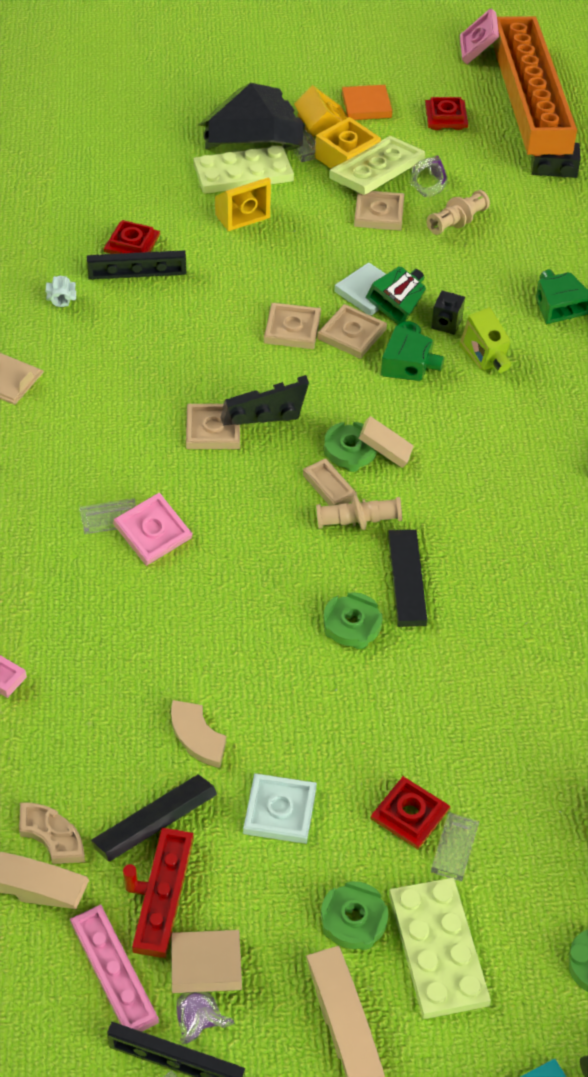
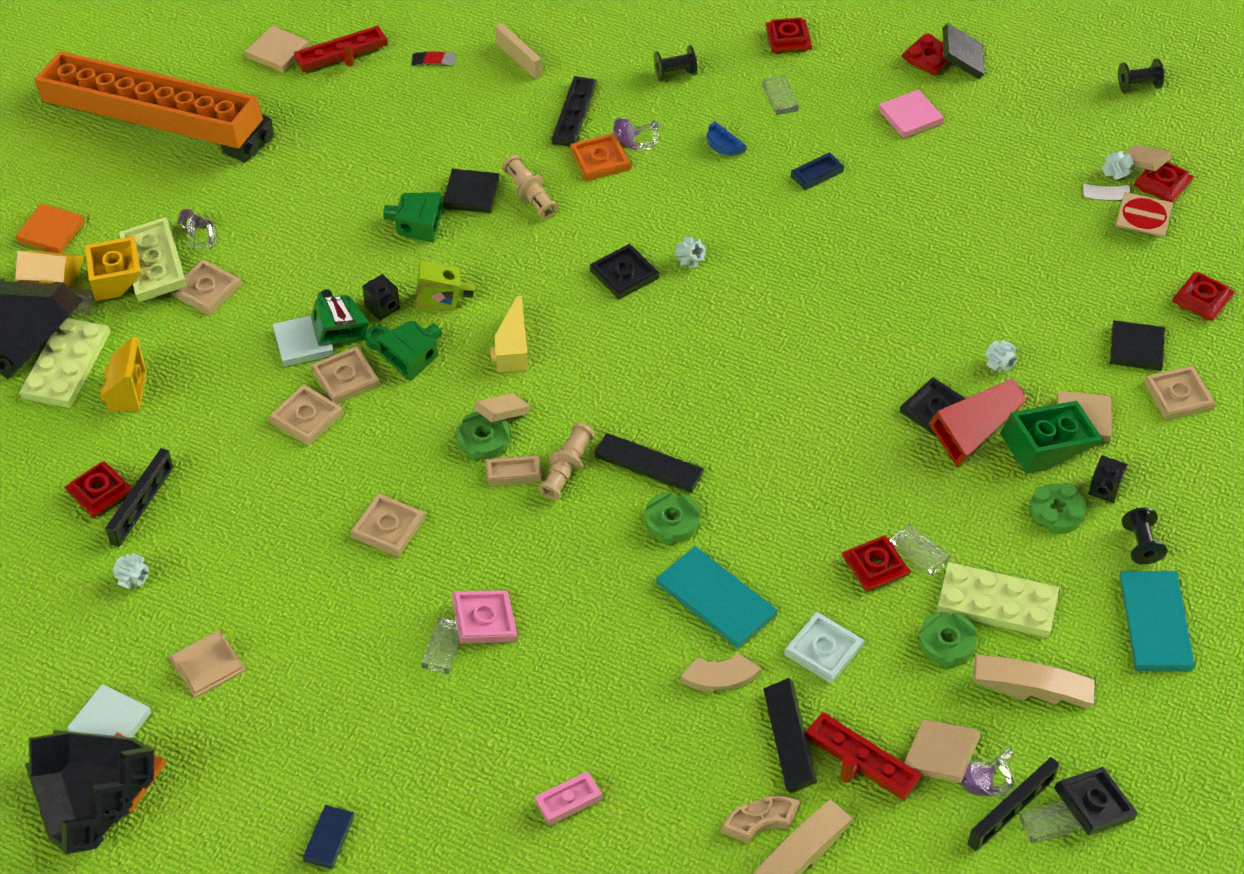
camera: 60 degrees left, 0 degrees up
bright pink tile [70,905,159,1032] -> none
black wing [220,375,309,426] -> none
red piece [425,97,468,130] -> none
tan piece [427,190,490,235] -> none
bright pink tile [460,8,499,64] -> none
none -> light yellow slope [490,296,528,373]
none -> teal tile [656,546,777,649]

